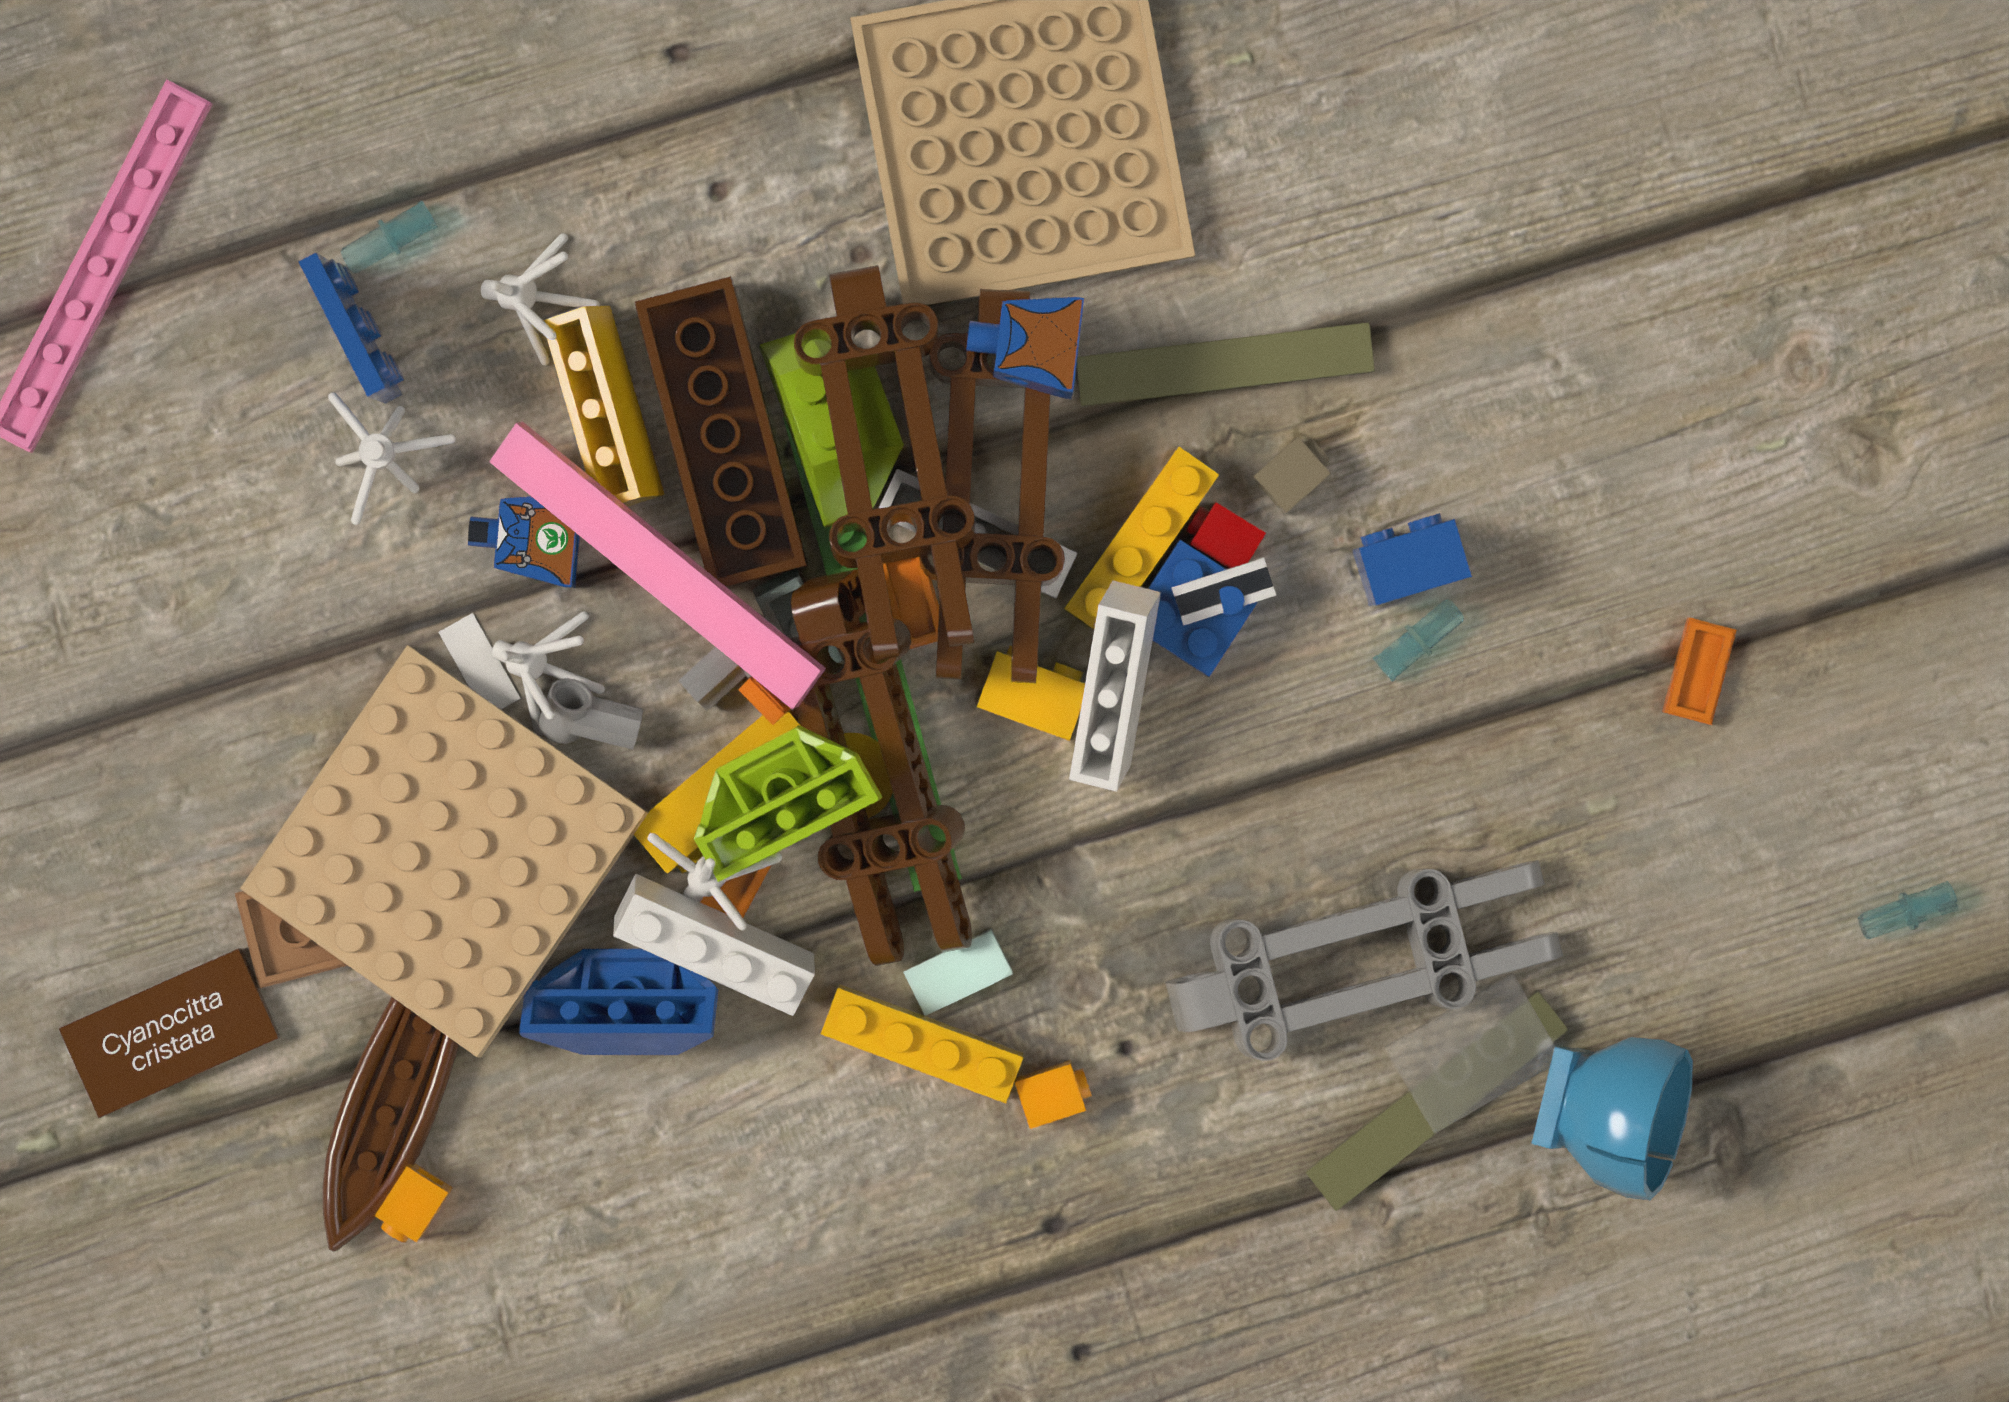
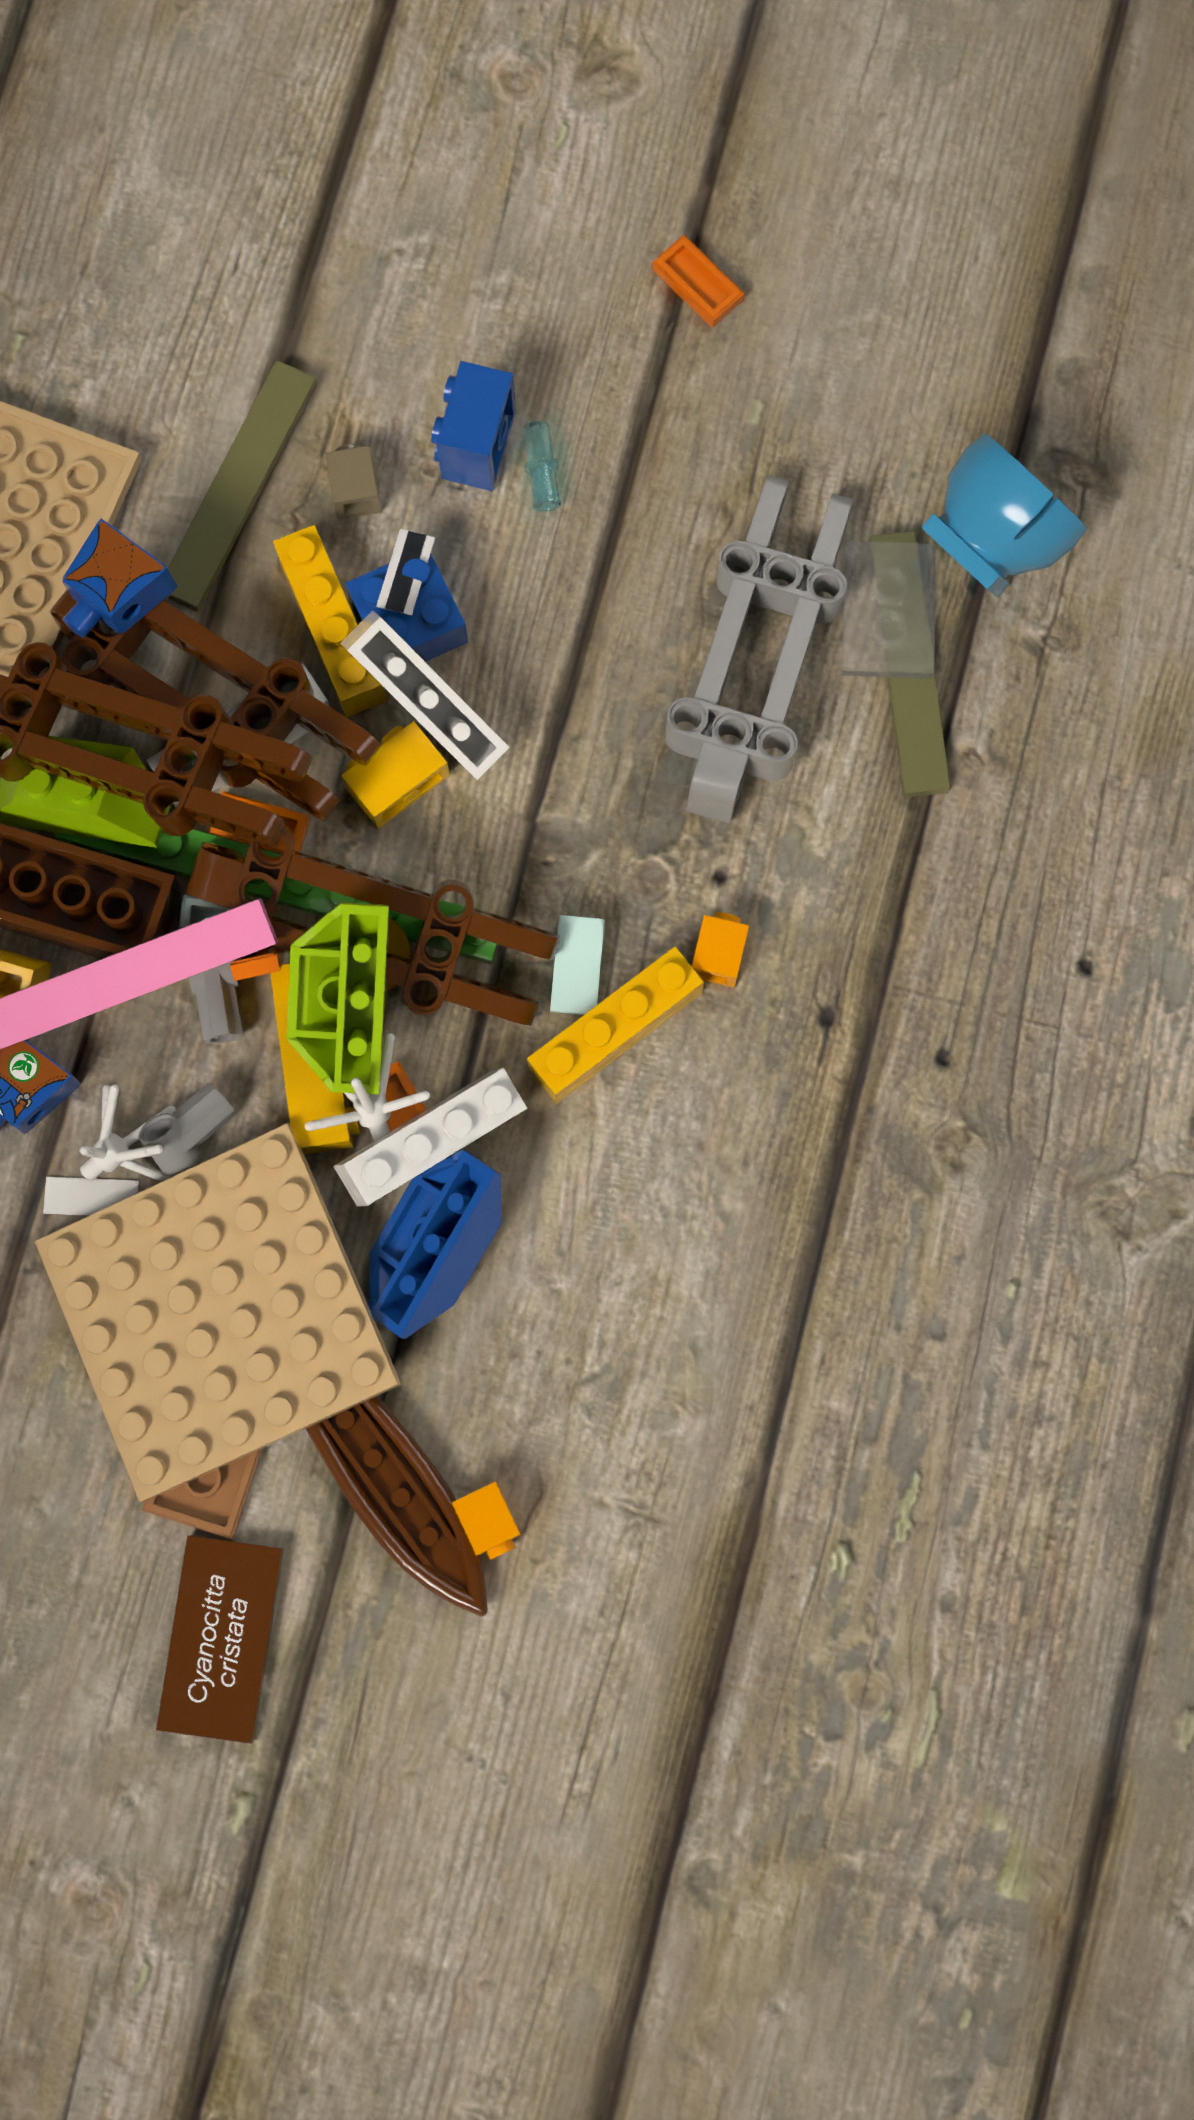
camera: 60 degrees left, 10 degrees down
red brick [1186,502,1266,569] -> none
clear light blue axle [1858,881,1958,939] -> none

